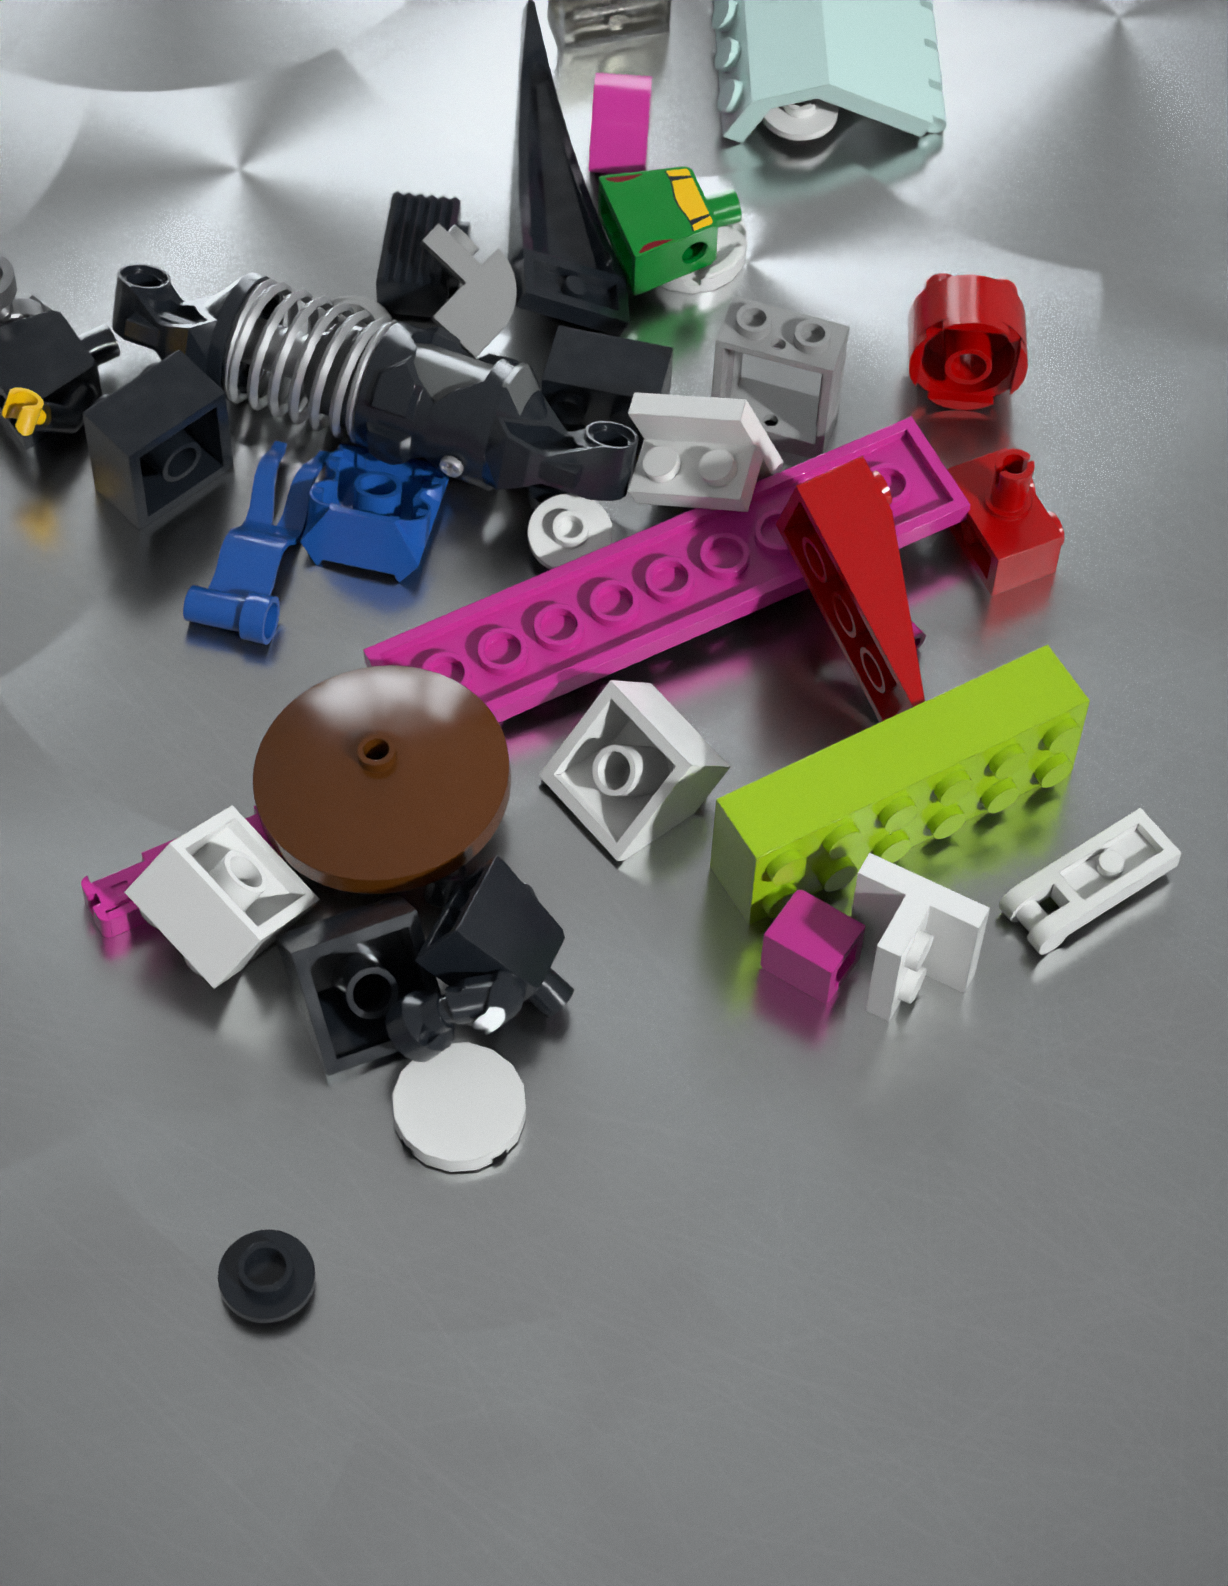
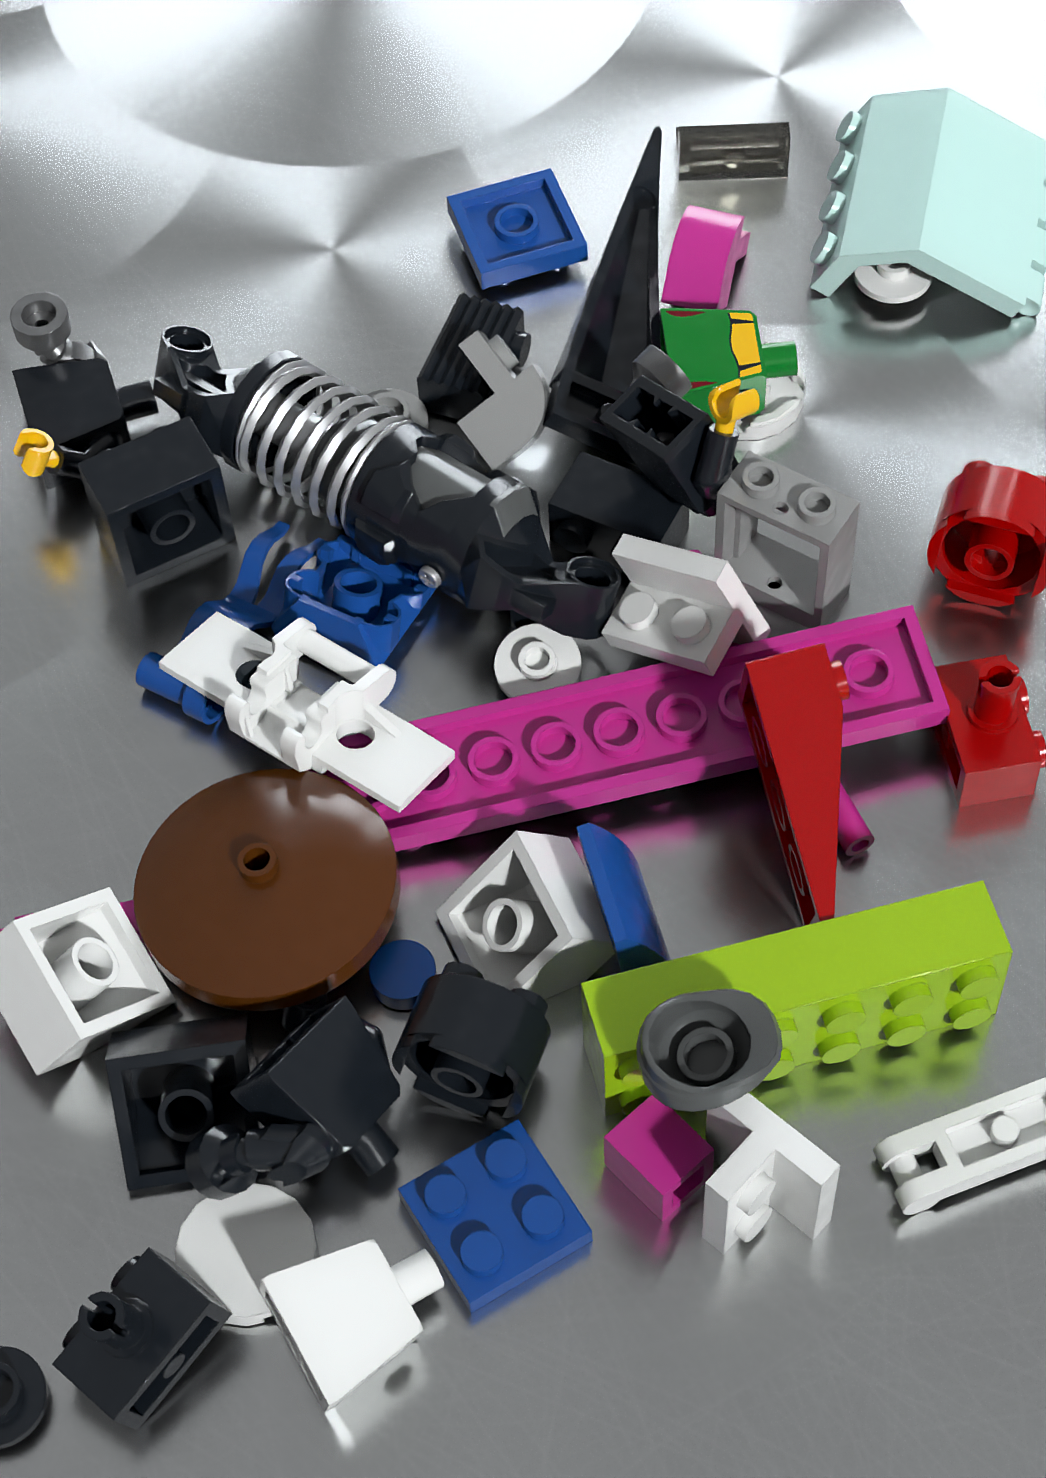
camera: 20 degrees right, 0 degrees up
none -> black brick [52,1247,233,1430]
none -> white piece [159,612,455,813]
none -> white torso [259,1239,444,1413]
none -> blue tile [369,940,437,1010]
none -> black brick [392,961,551,1118]
none -> blue plate [398,1119,593,1313]
none -> blue plate [446,168,588,289]
none -> blue slope [576,823,671,973]
none -> black torso [599,345,760,517]
none -> dark grey hat [636,989,783,1112]

